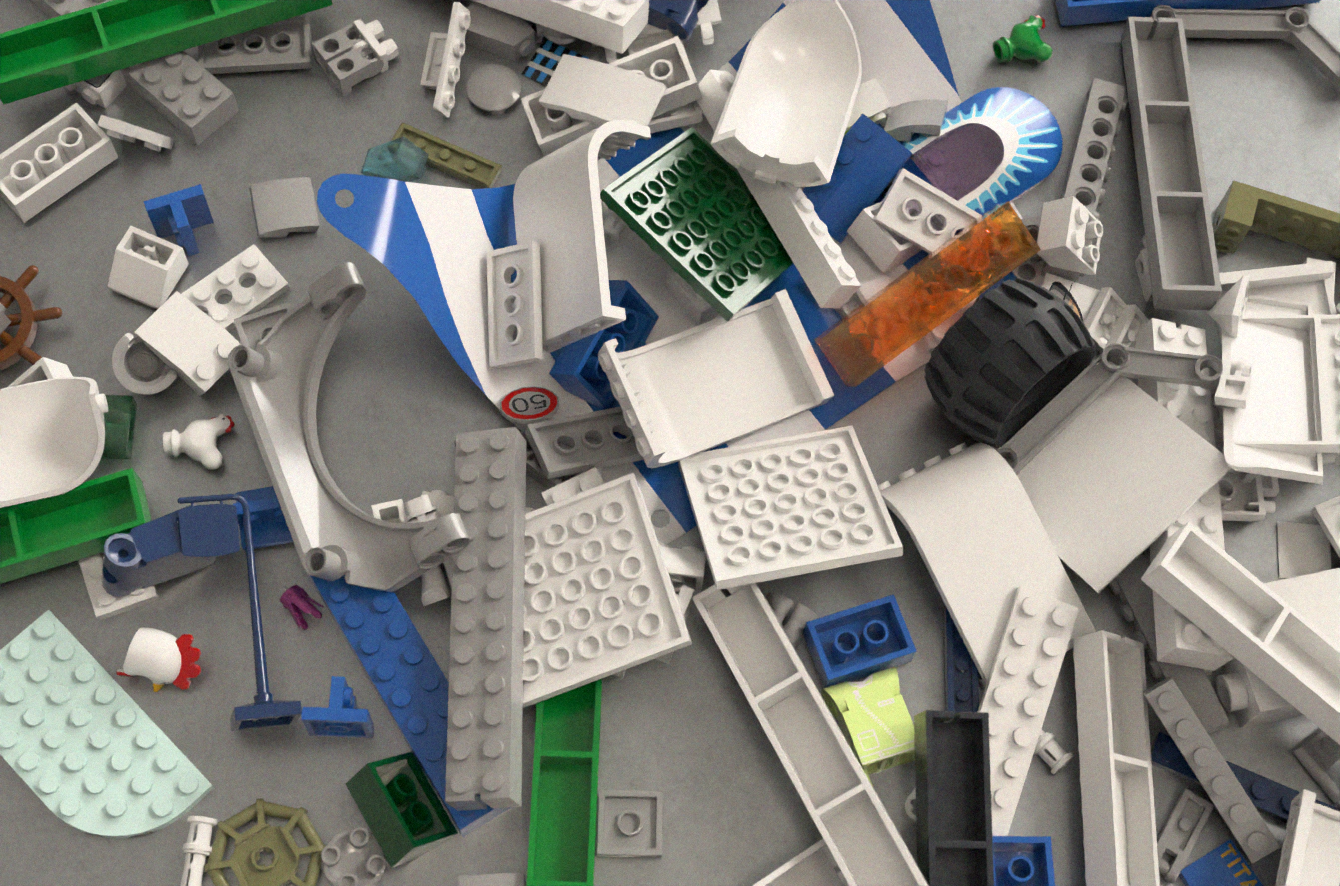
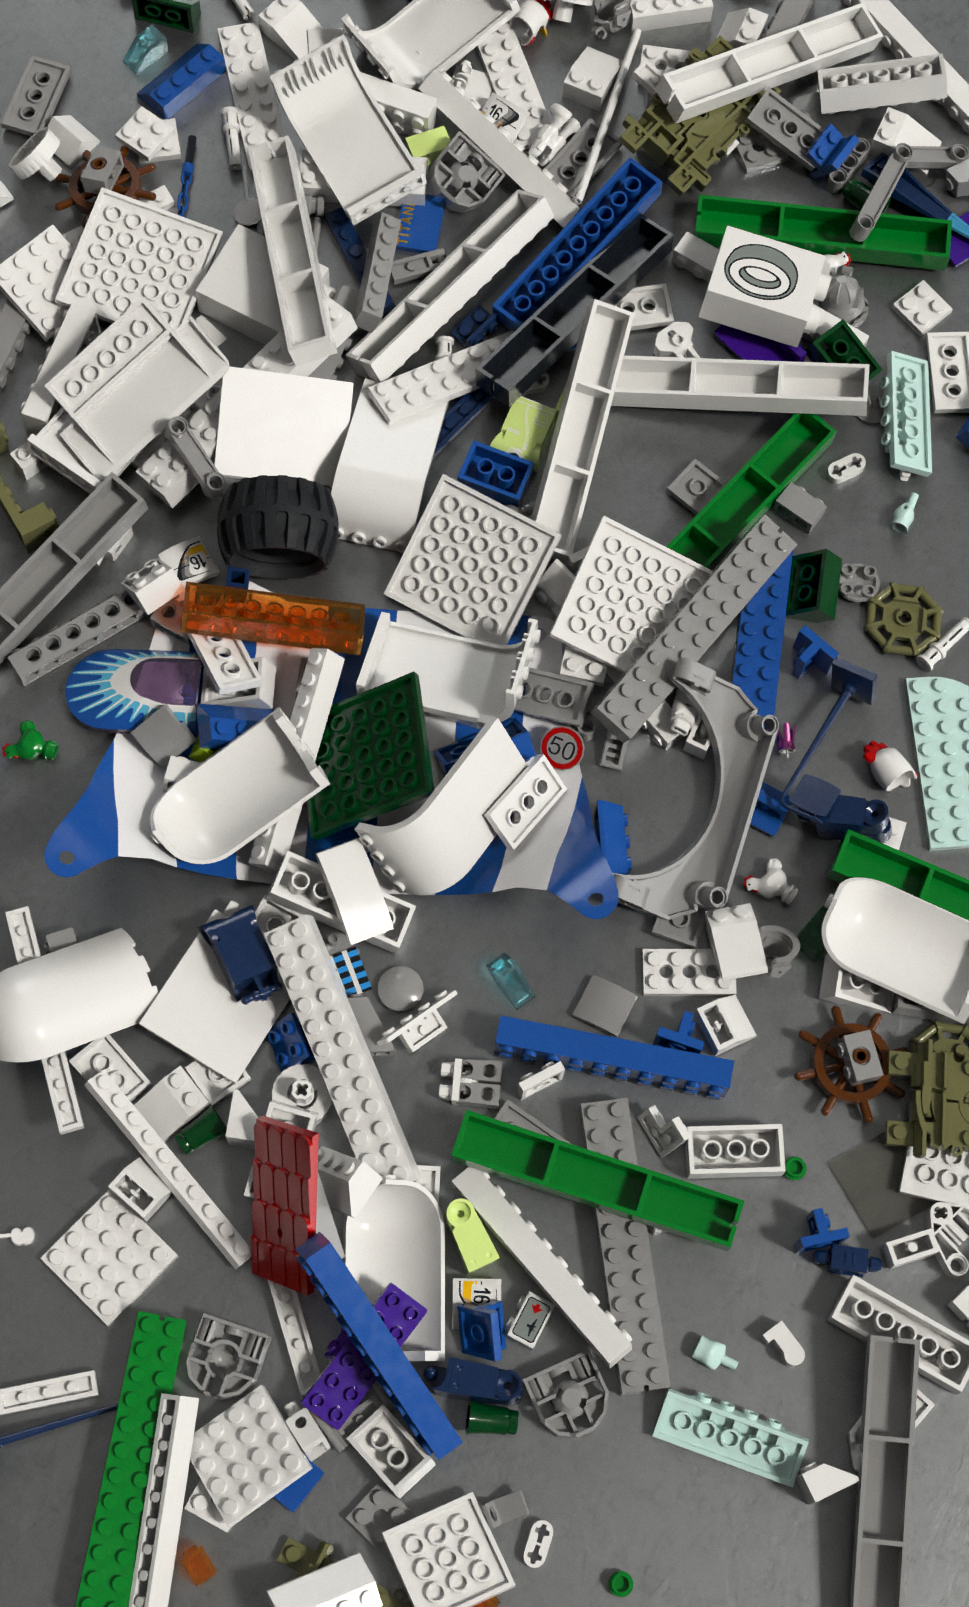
camera: 140 degrees left, 5 degrees up
olive tile [389,122,502,189] -> none
white slope [1084,287,1149,365] -> none
white slope [1207,275,1249,338] -> none
white plate [1215,358,1253,409] -> none
none -> dark blue bracket [450,305,499,349]
none -> blue brick [494,1015,734,1100]
none -> white plate [517,1061,565,1100]
none -> blue slope [594,800,632,901]

